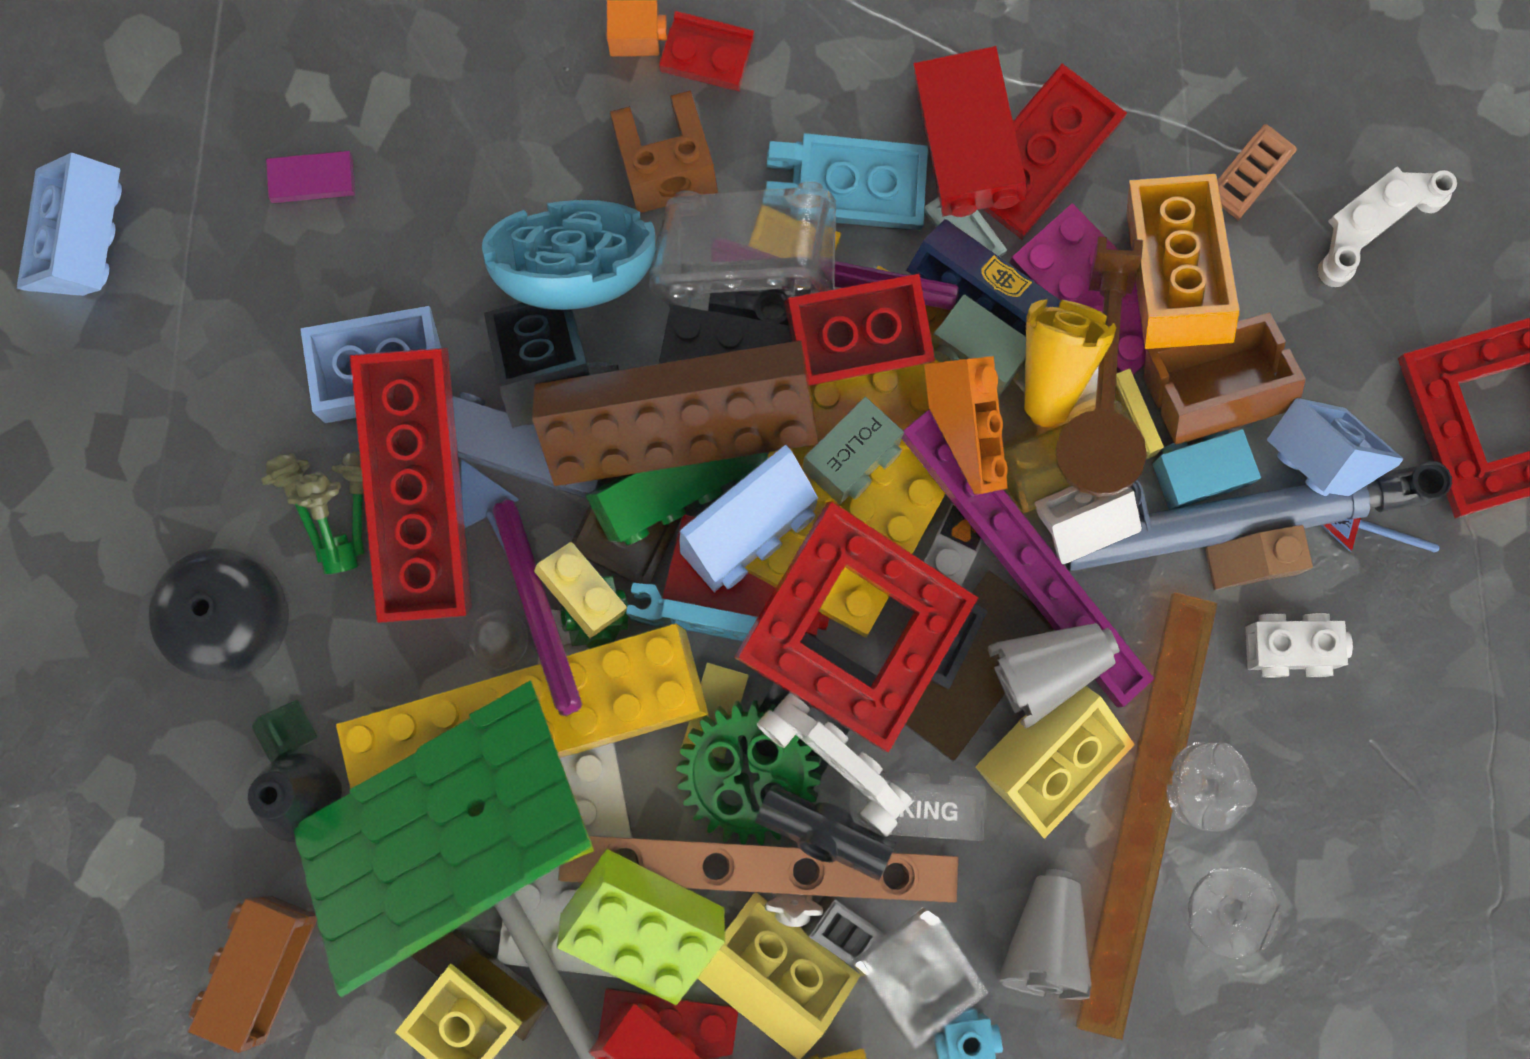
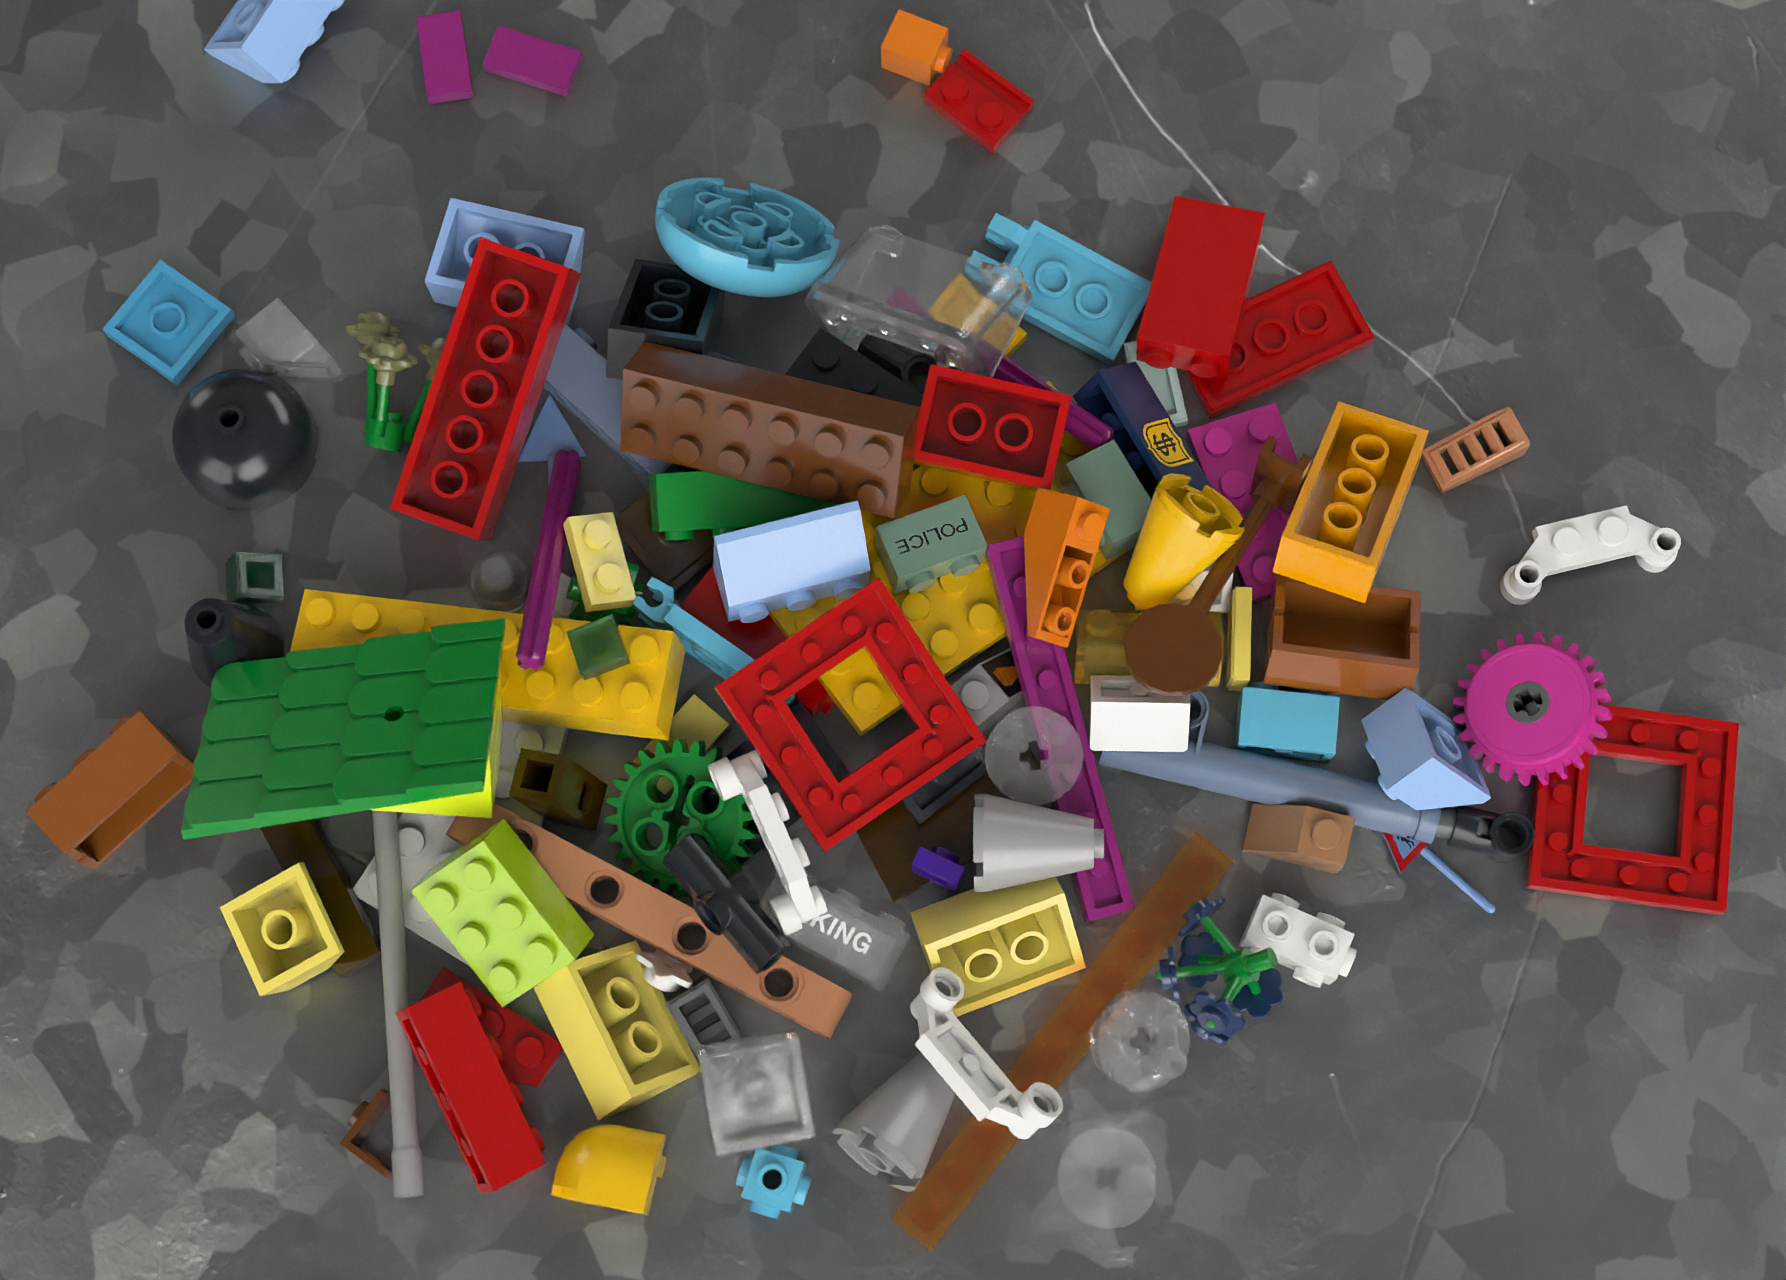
camera: 25 degrees right, 5 degrees down
dark orange brick [610,90,718,213] -> none
none -> dark azure plate [102,259,236,386]
none -> clear slope [235,297,346,383]
none -> magenta tile [416,10,474,104]
none -> dark brown brick [508,748,608,831]
none -> clear green tile [566,614,631,680]
none -> white plate [910,967,1063,1139]
none -> dark purple plate [912,846,965,893]
none -> clear plate [985,706,1084,805]
none -> dark blue plant [1156,897,1283,1045]
none -> dark pink gear [1453,632,1612,786]

